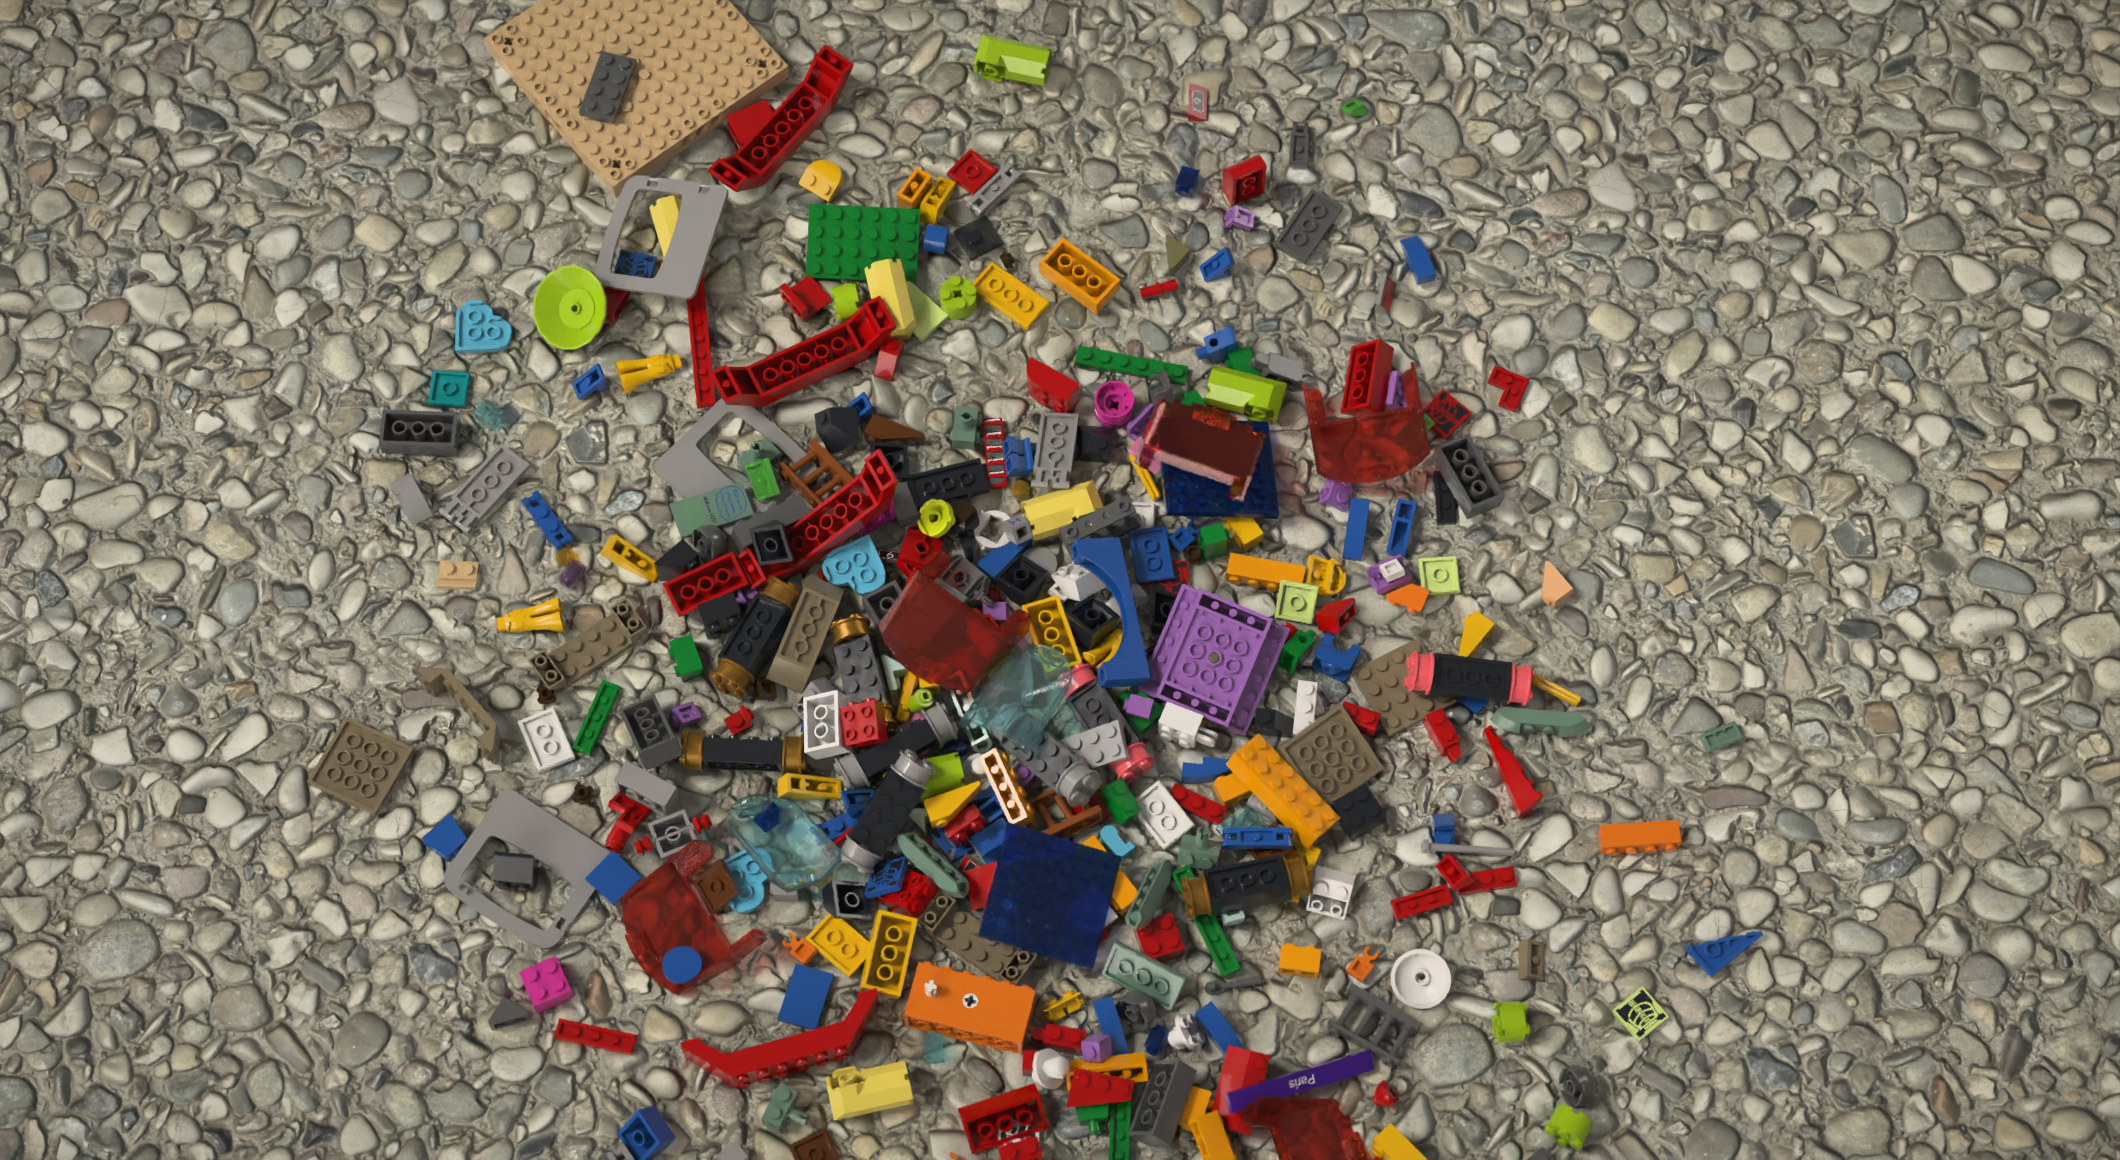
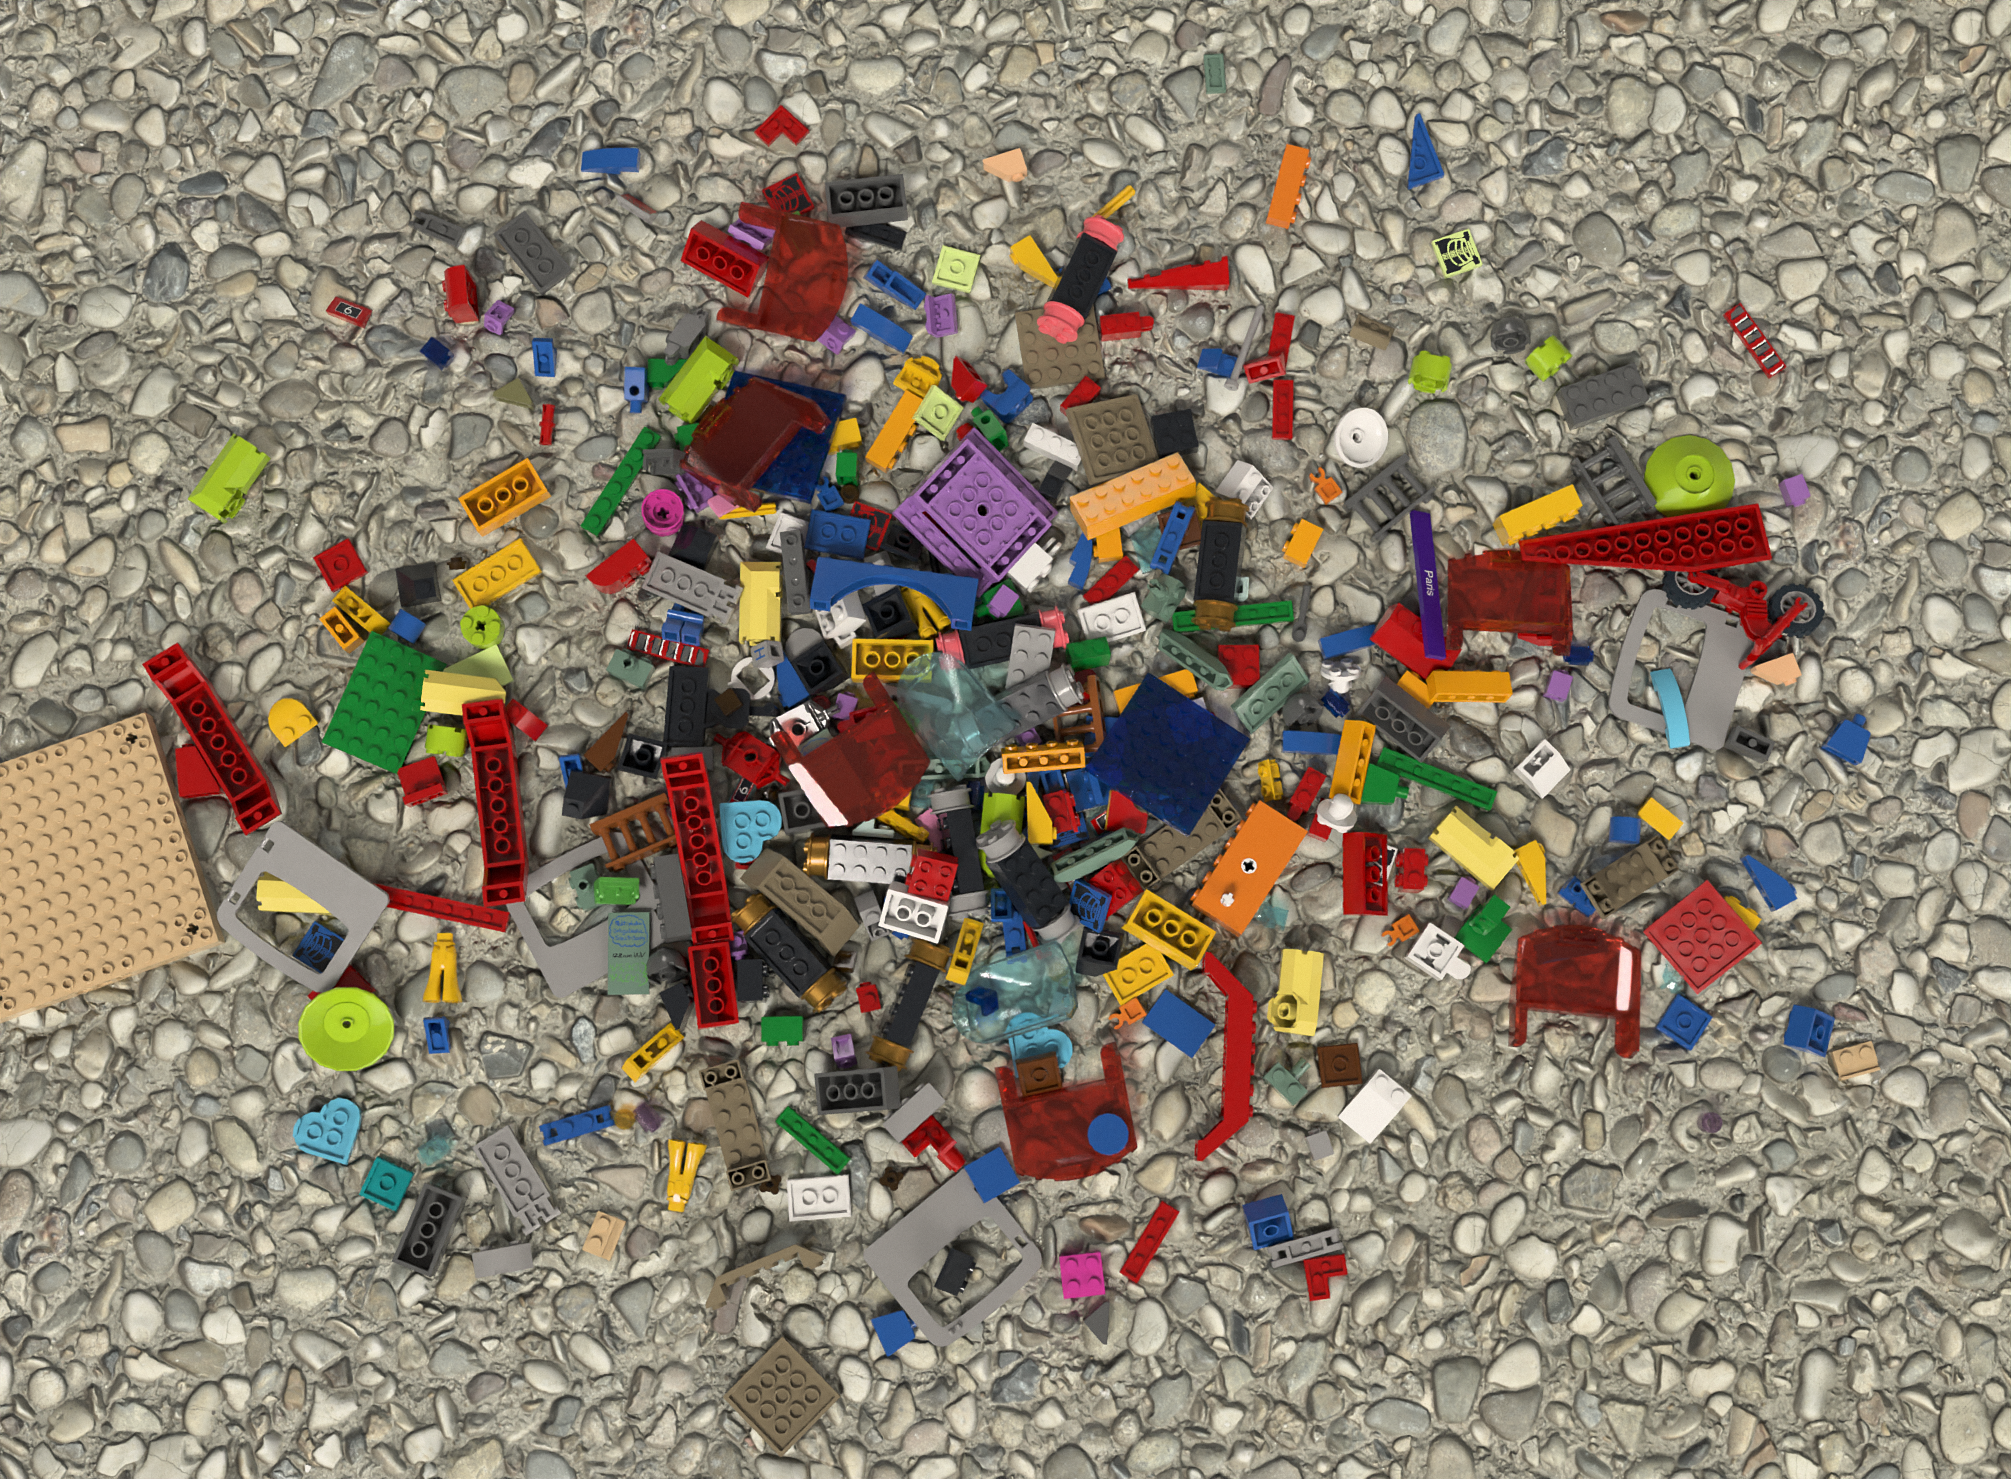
camera: 70 degrees left, 15 degrees up
dark grey plate [579,51,637,124] -> none
light grey brick [634,809,712,866] -> none
black slope [749,520,794,566] -> none
lime brick [908,688,934,713] -> none
neon yellow plate [918,499,955,538] -> none
light grey plate [965,162,1024,218] -> none
clear yellow plate [1011,480,1030,499] -> none
red wing [1066,1067,1135,1108] -> none
medium lavender brick [1081,1034,1112,1062] -> none
medium azure leg [1100,825,1135,864] -> none
bright green slope [1340,98,1367,116] -> none
red brick [1372,1080,1399,1107] -> none
white plate [1379,559,1405,582] -> none
orange slope [1385,583,1431,614] -> none
sand green brick [1490,707,1589,737] -> none

